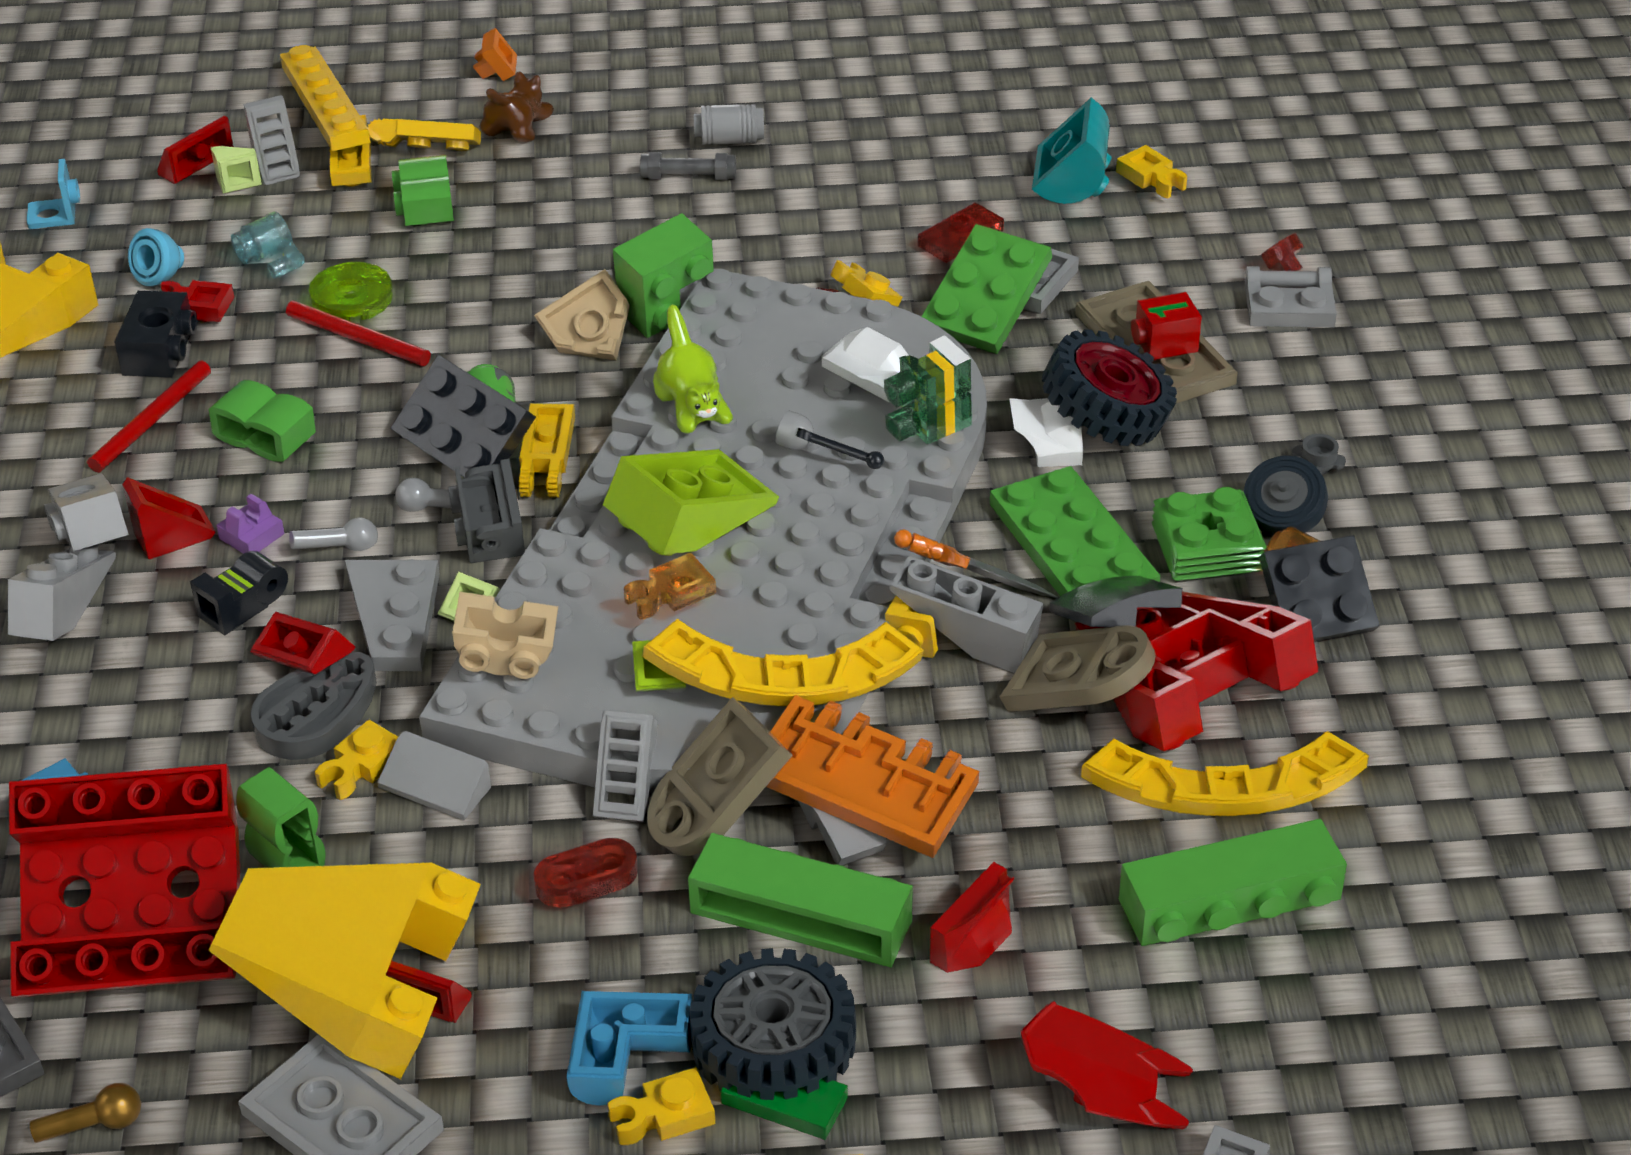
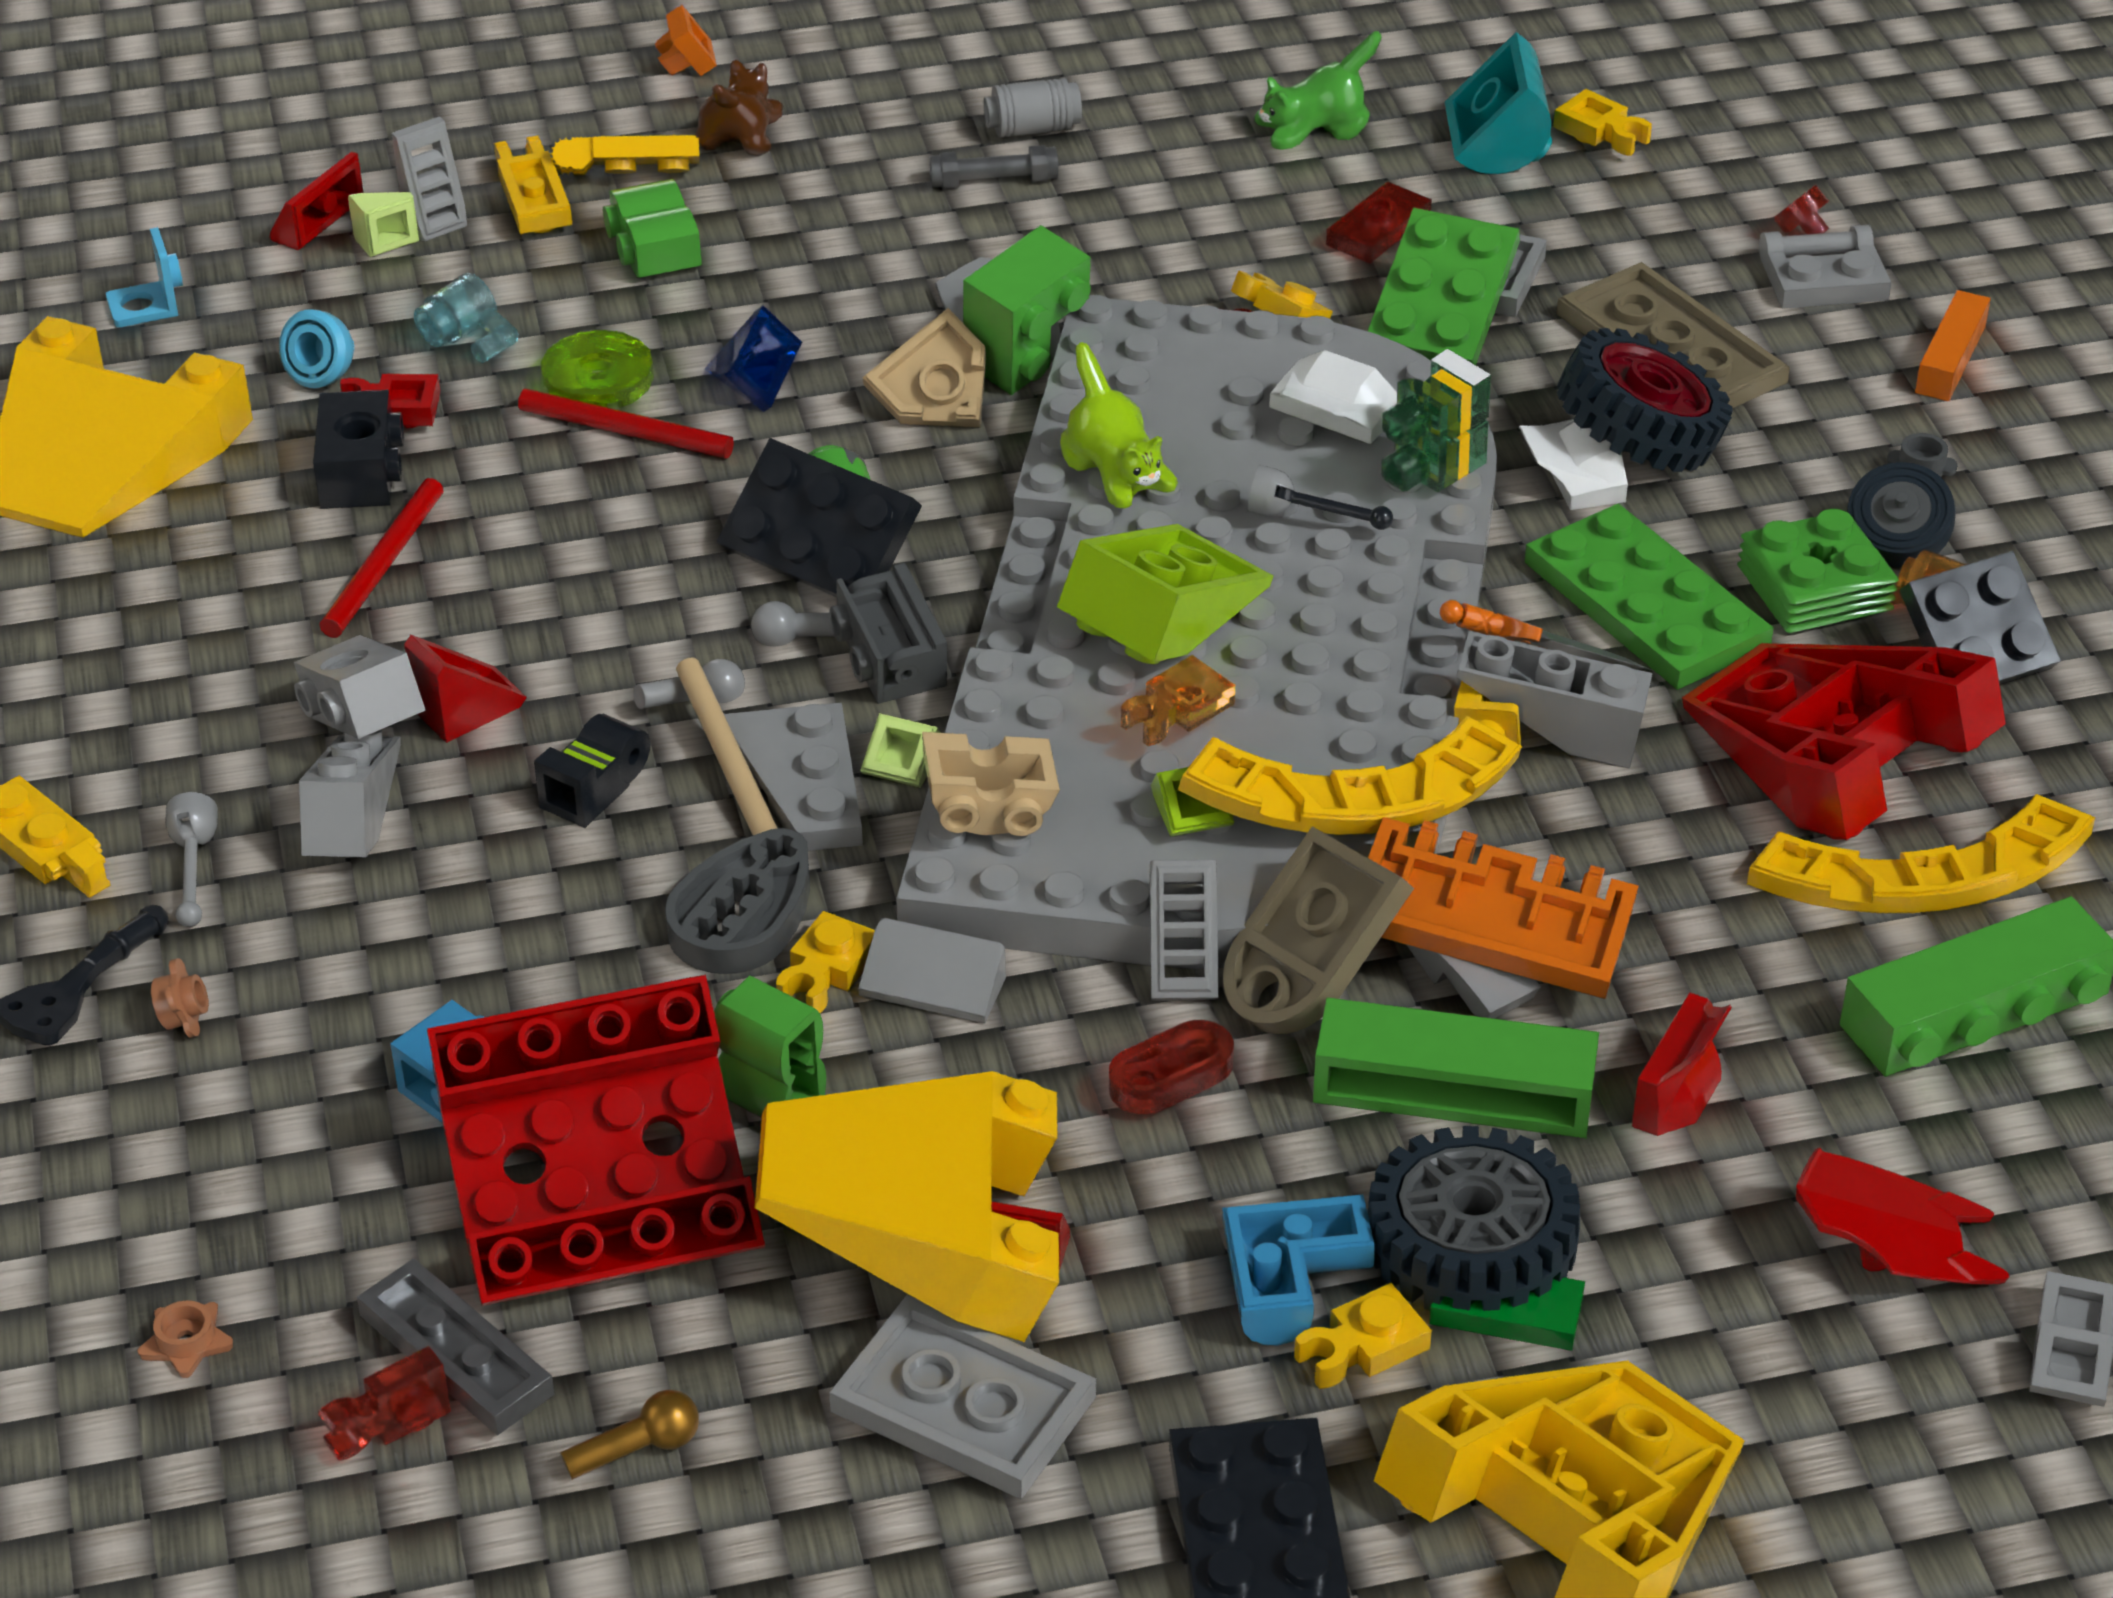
camera: 10 degrees left, 0 degrees up
bright green brick [209,380,316,462] -> none
medium lavender tile [216,494,285,554] -> none
red slope [250,611,356,674] -> none
yellow plate [280,45,371,151] -> none
yellow hinge [519,403,575,498] -> none
dark tan tile [1000,625,1156,712] -> none
slope [1049,576,1183,627] -> none
red brick [1131,292,1202,360] -> none
none -> tan bar [676,658,777,835]
none -> clear blue slope [705,305,803,412]
none -> bright green animal [1254,31,1382,150]
none -> orange piece [1915,290,1991,401]

